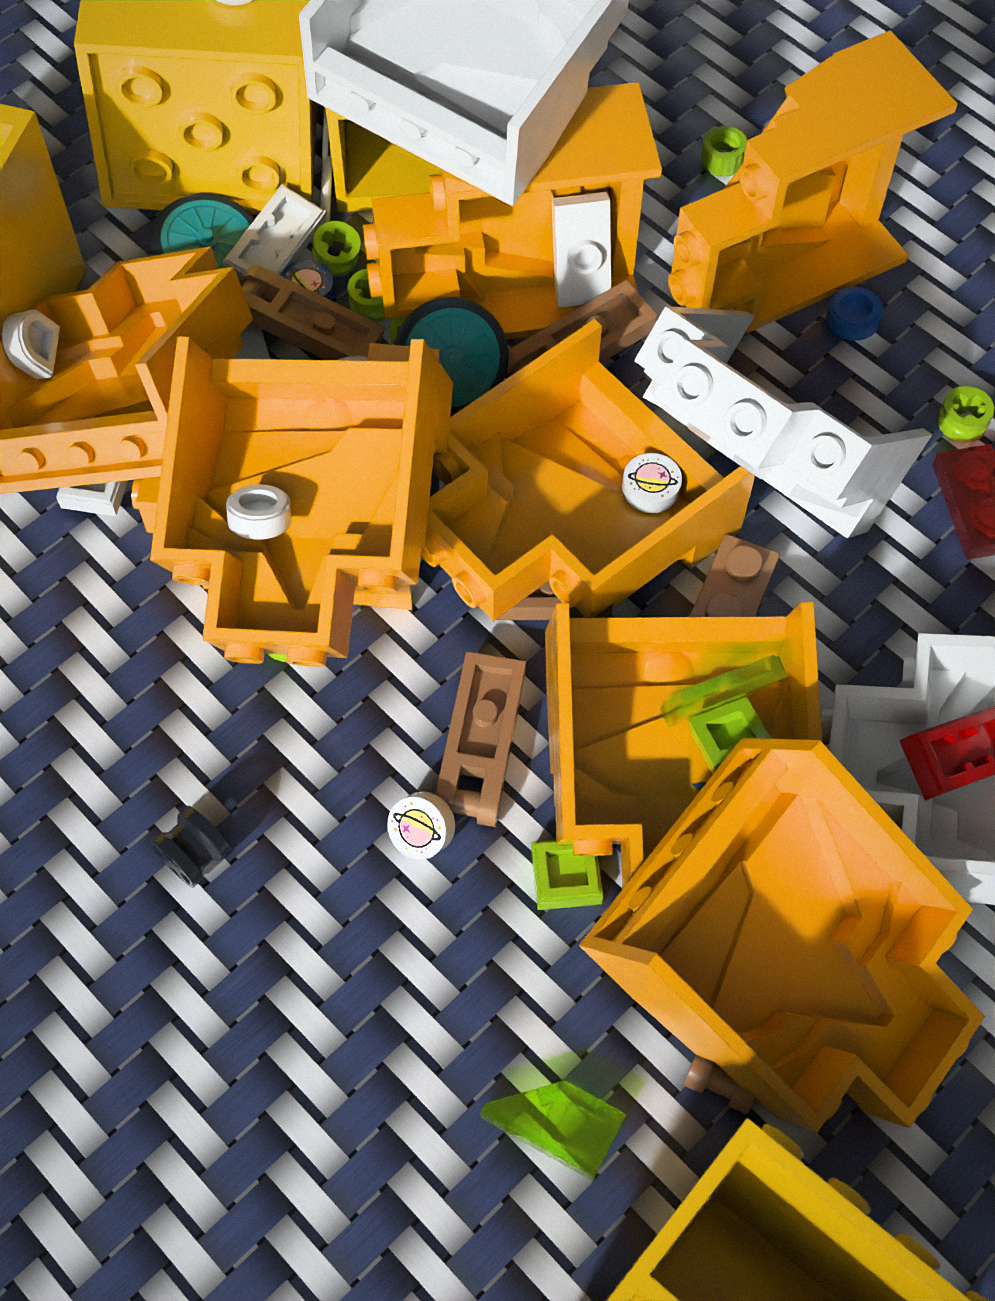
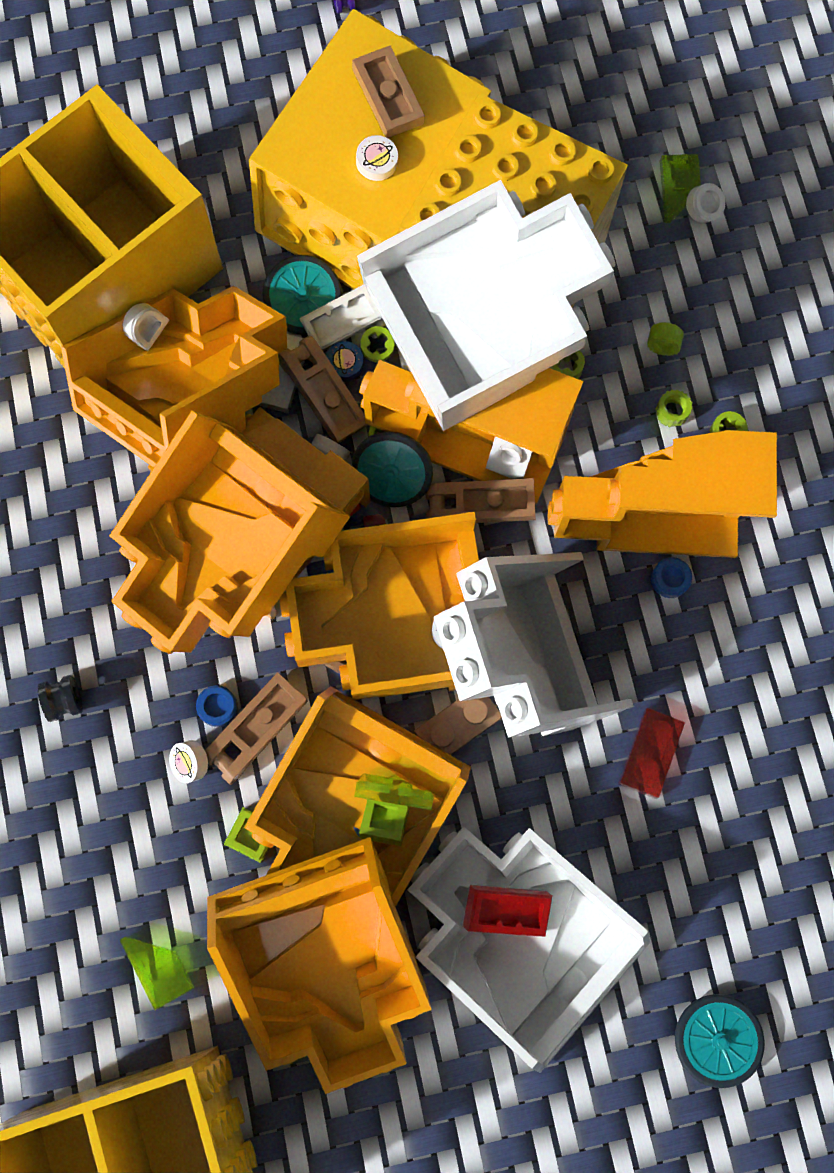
camera: 30 degrees right, 15 degrees up
white tile [226,484,291,539] -> none
lime bush [937,386,995,443] -> none
none -> blue tile [196,685,238,727]
none -> lime axle [647,322,684,356]

